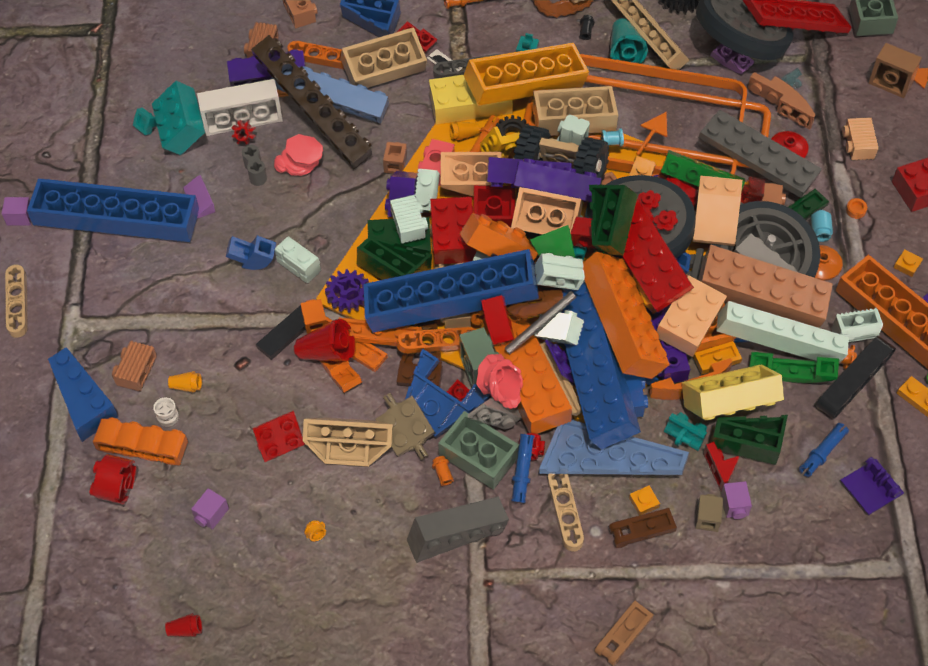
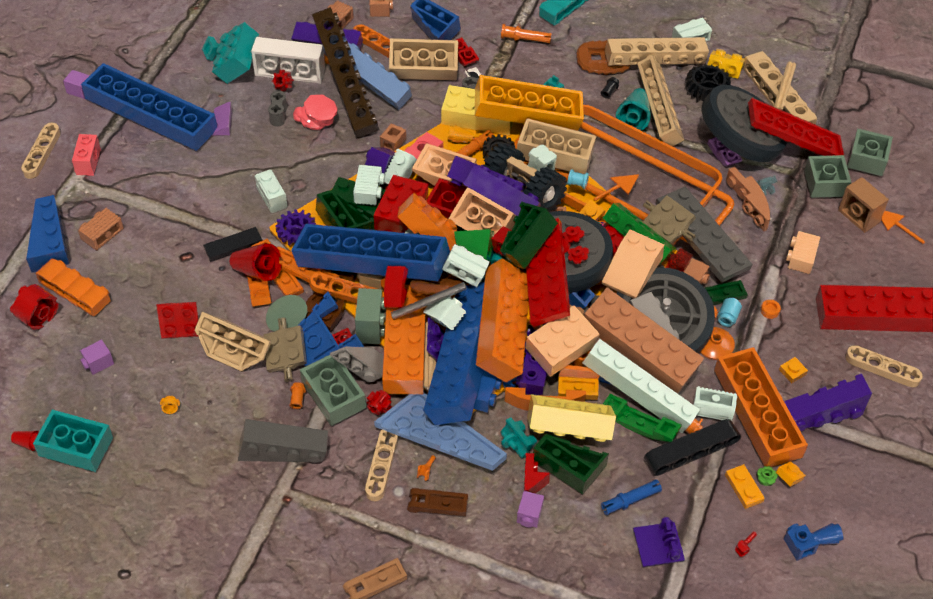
camera: 20 degrees right, 5 degrees down
white wheel [153,397,179,427] -> none
light orange cone [168,371,202,392] -> none
blue brick [226,235,276,270] -> none
orange brick [300,299,327,334] -> none
coral piece [476,354,523,409] -> none
yellow bracket [480,127,520,158] -> none
blue pin [511,434,535,503] -> none
light orange plate [629,485,660,515] -> none
dark tan brick [695,494,723,532] -> none
red dish [771,131,809,158] -> none
none -> teal brick [33,409,113,472]
none -> coral brick [72,134,101,176]
none -> sand green sticker [266,295,307,332]
none -> orange hand [417,455,436,481]
none -> dark tan plate [643,195,696,244]
none -> sand green brick [804,155,851,198]

